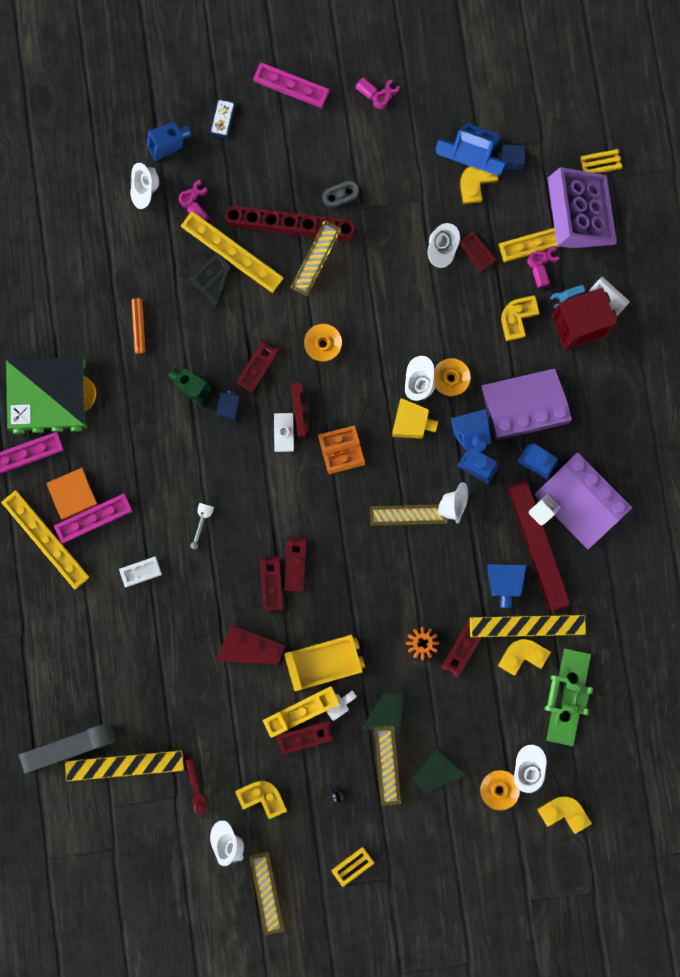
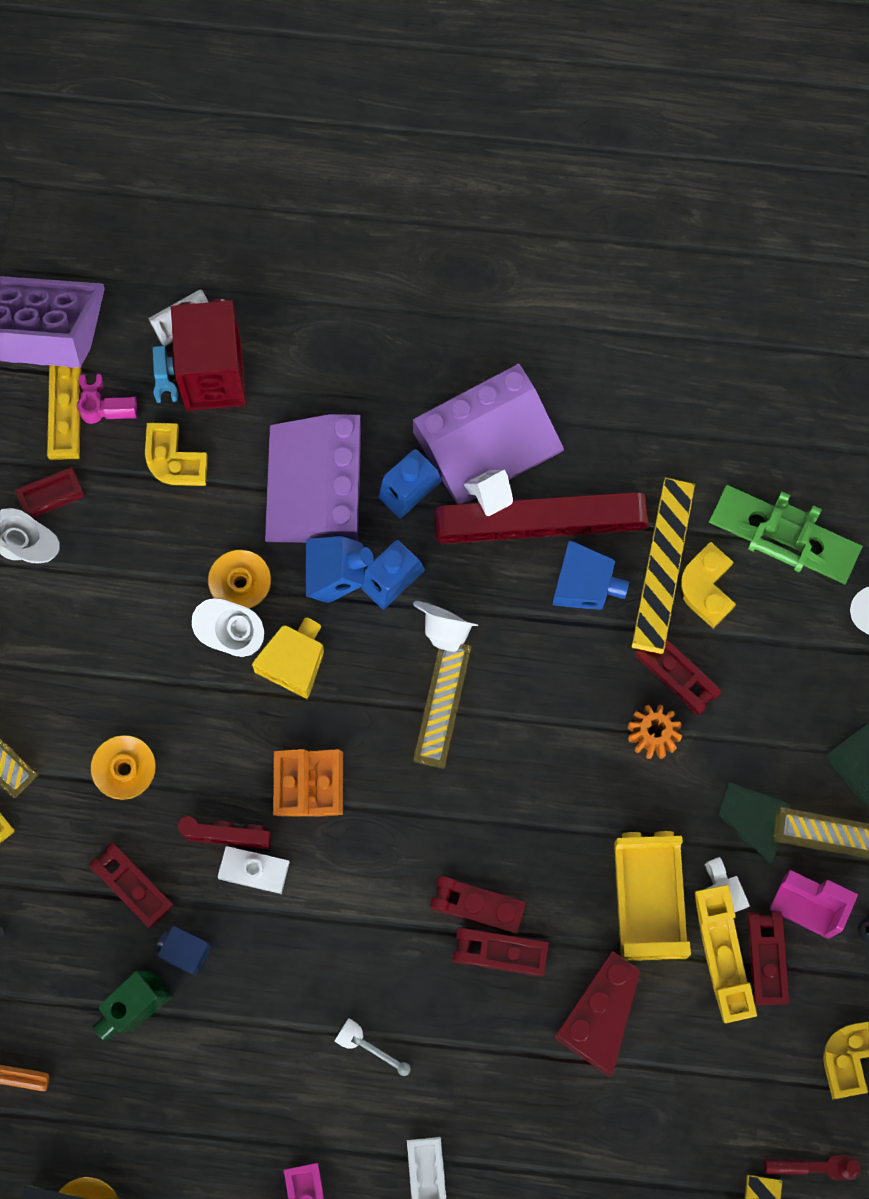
camera: 75 degrees left, 10 degrees down
none -> dark pink panel [770,870,858,939]

